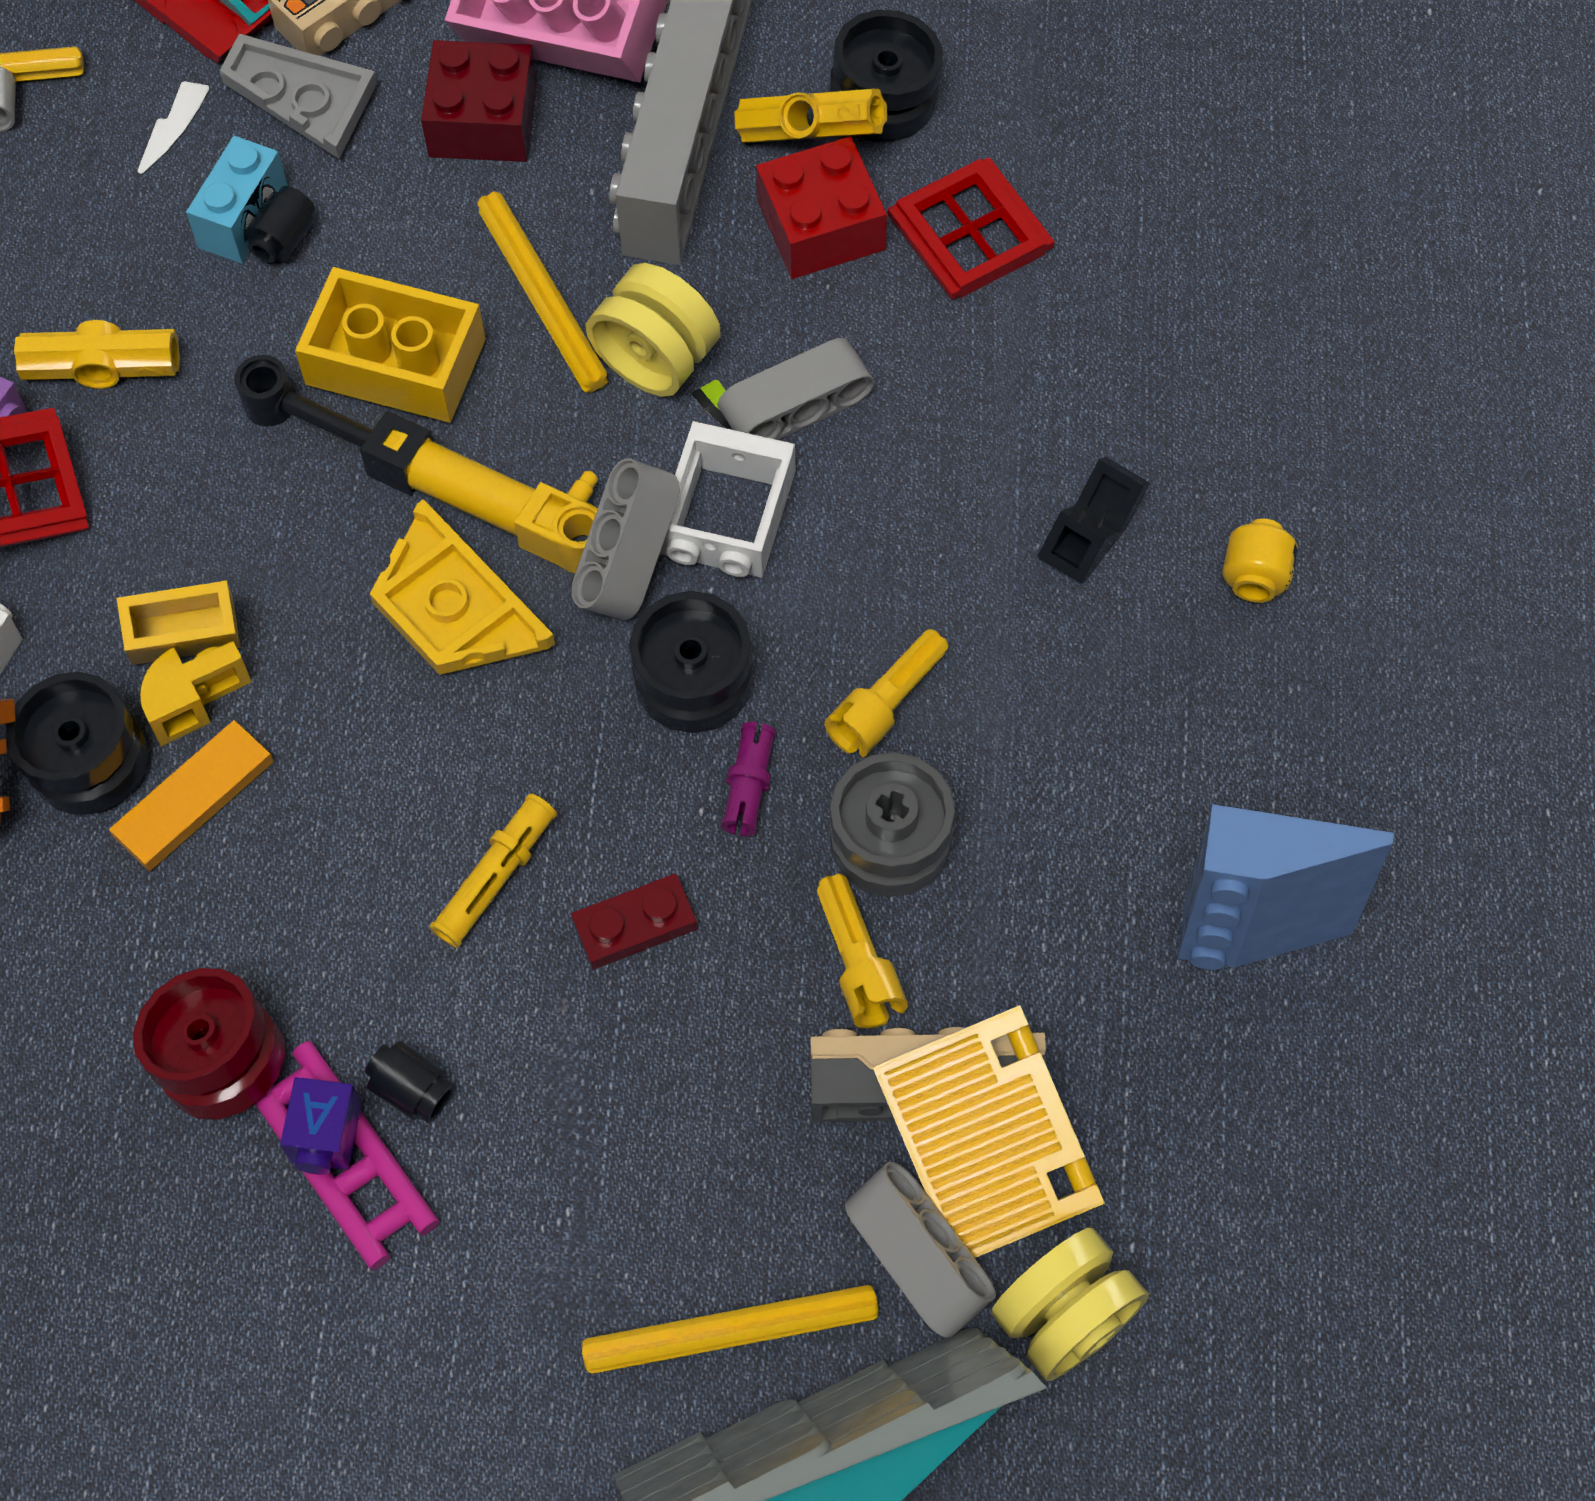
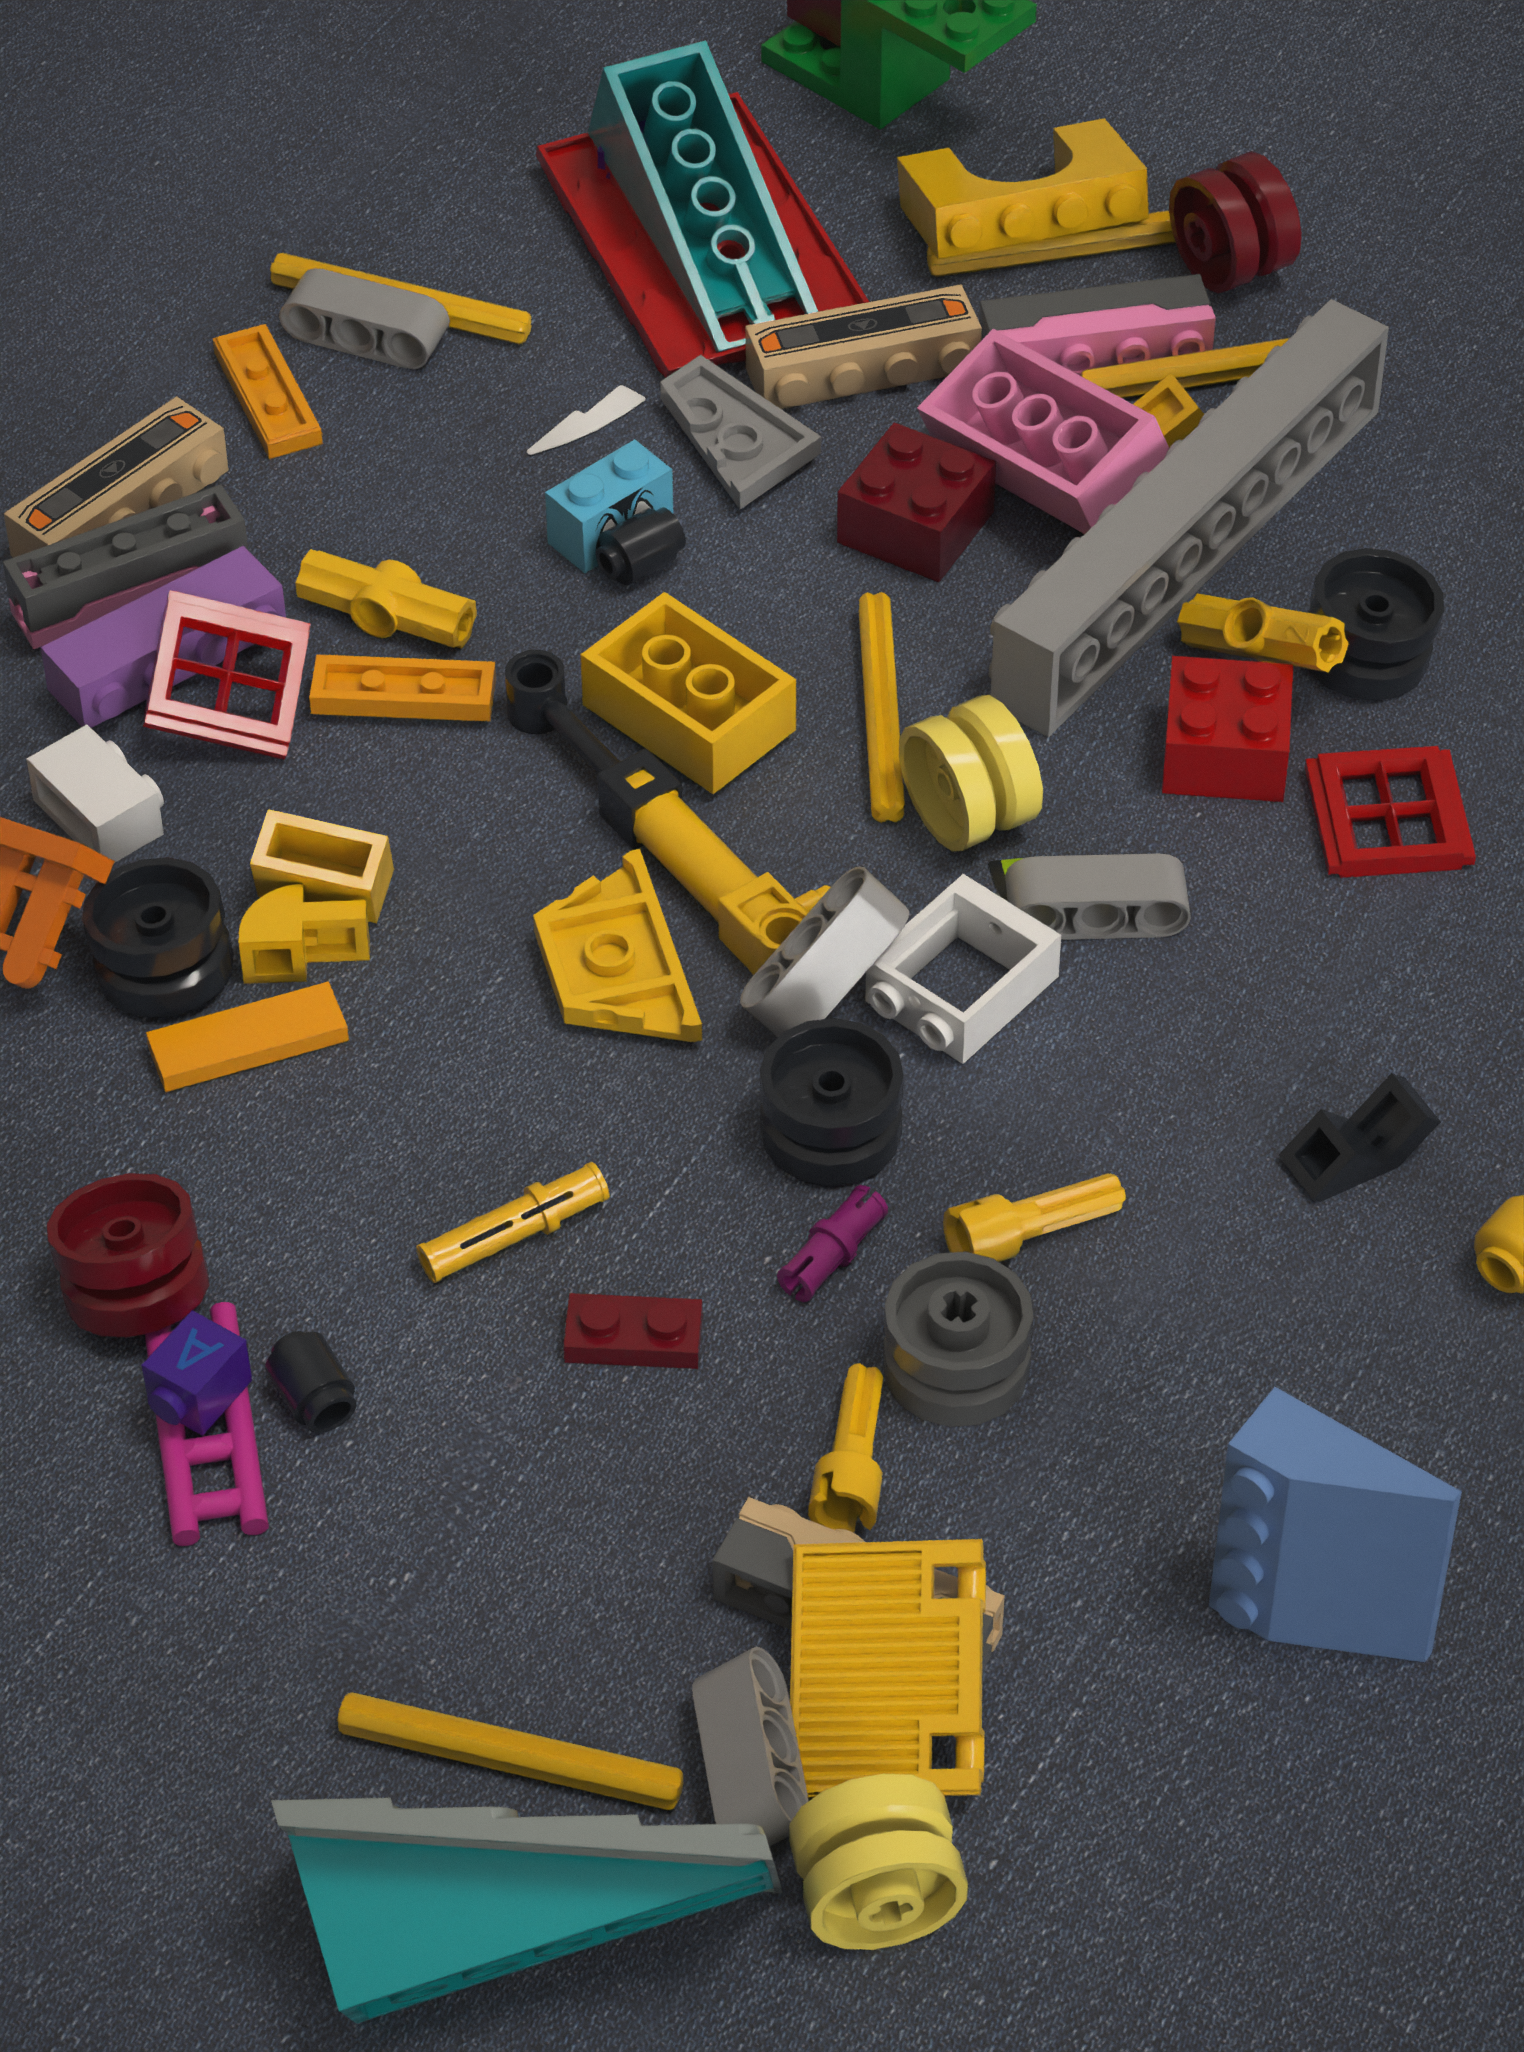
camera: 25 degrees right, 15 degrees down
none -> light orange plate [309,654,496,722]

